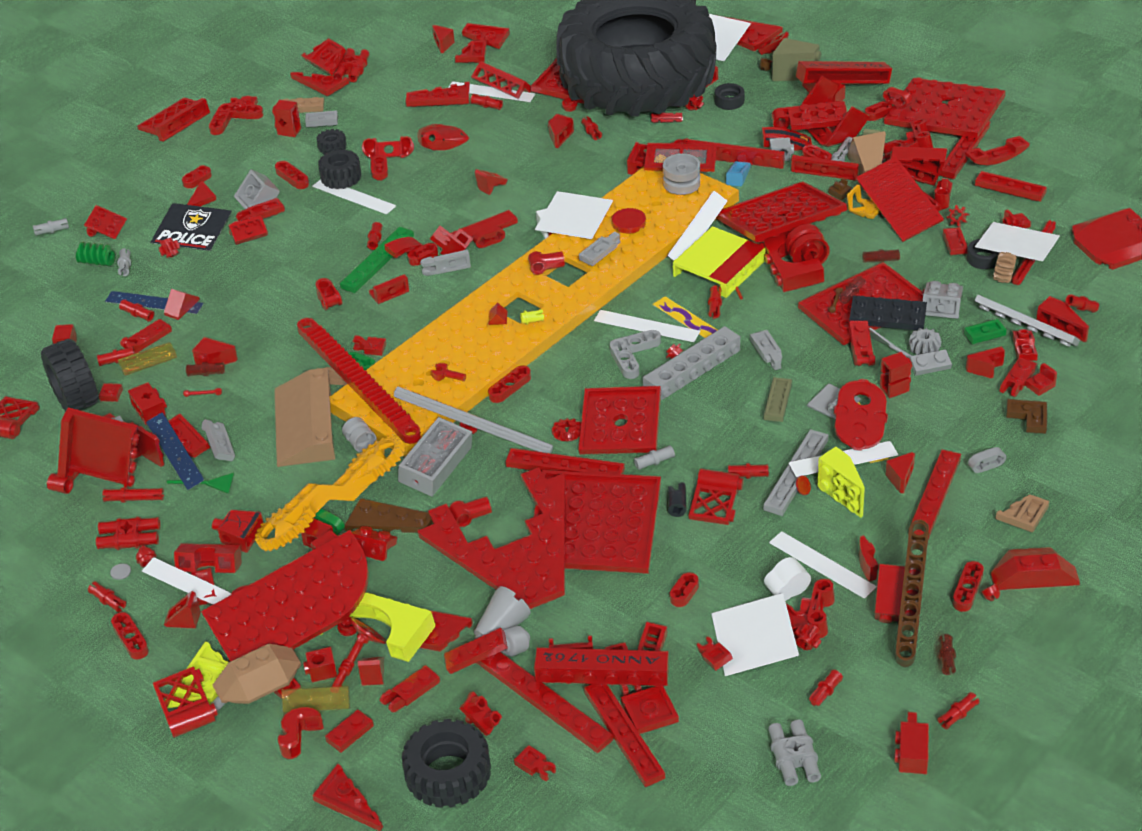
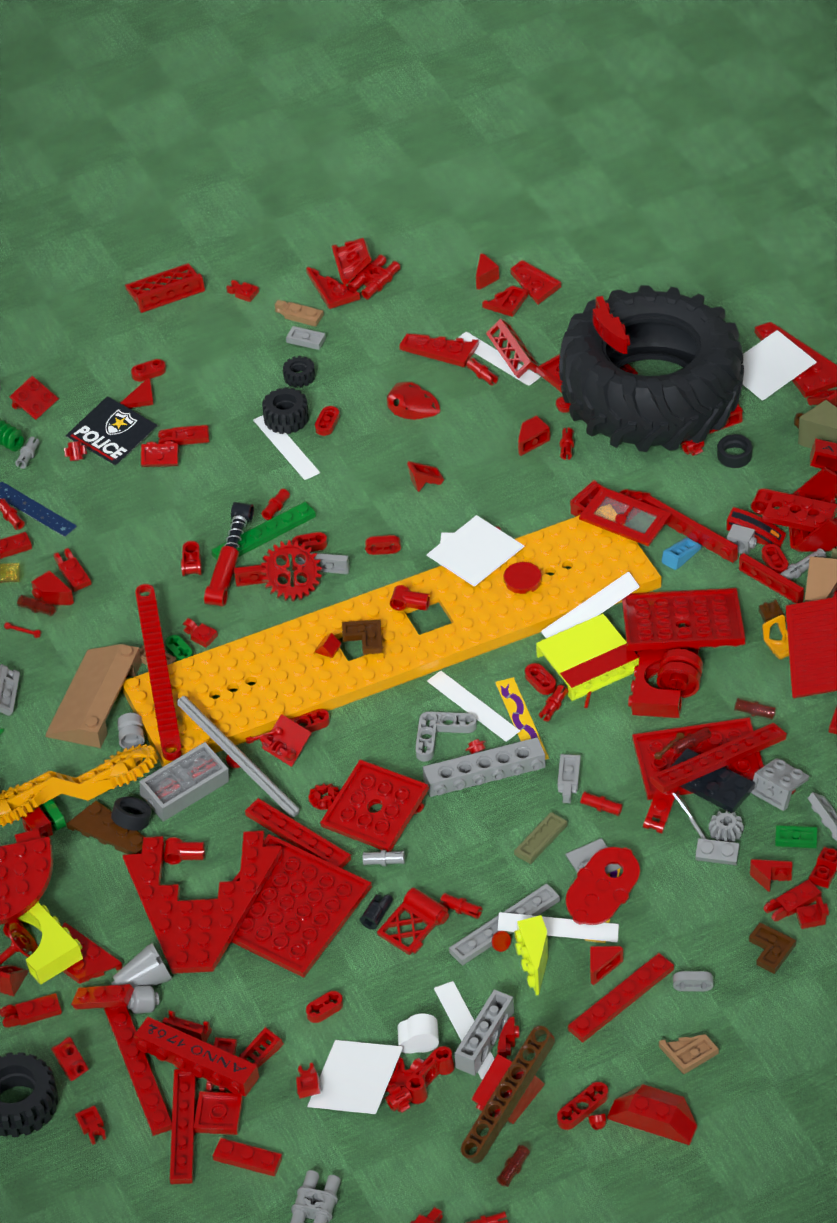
camera: 25 degrees right, 5 degrees up
slope [164,289,200,320] -> none
red beam [209,103,264,135] -> none
light grey slope [234,169,280,209] -> none
red brick [272,100,301,137] -> none
red beam [275,161,309,189] -> none
red bracket [352,526,397,561] -> none
red piece [362,136,414,159] -> none
red slope [384,237,422,258] -> none
red brick [430,226,473,255] -> none
red bar [431,363,466,381] -> none
red tile [451,210,518,241] -> none
neon yellow pin [520,309,544,325] -> none
light grey hinge [579,232,620,266] -> none
red axle [651,113,683,123] -> none
light grey wheel [663,154,700,195] -> none
red axle [809,670,843,706] -> none
red piece [880,352,912,398] -> none
none -> red hinge [53,548,91,592]
none -> black tyre [111,797,151,831]
none -> red piece [204,502,254,607]
none -> red plate [213,1138,283,1177]
none -> red hinge [246,727,282,744]
none -> red gear [260,540,322,602]
none -> red hinge [260,714,312,767]
none -> reddish brown plate [342,619,382,655]
none -> light grey brick [455,990,514,1076]
none -> red plate [525,663,556,695]
none -> red pin [580,791,623,817]
none -> red slope [593,296,630,354]
none -> red plate [650,723,787,793]

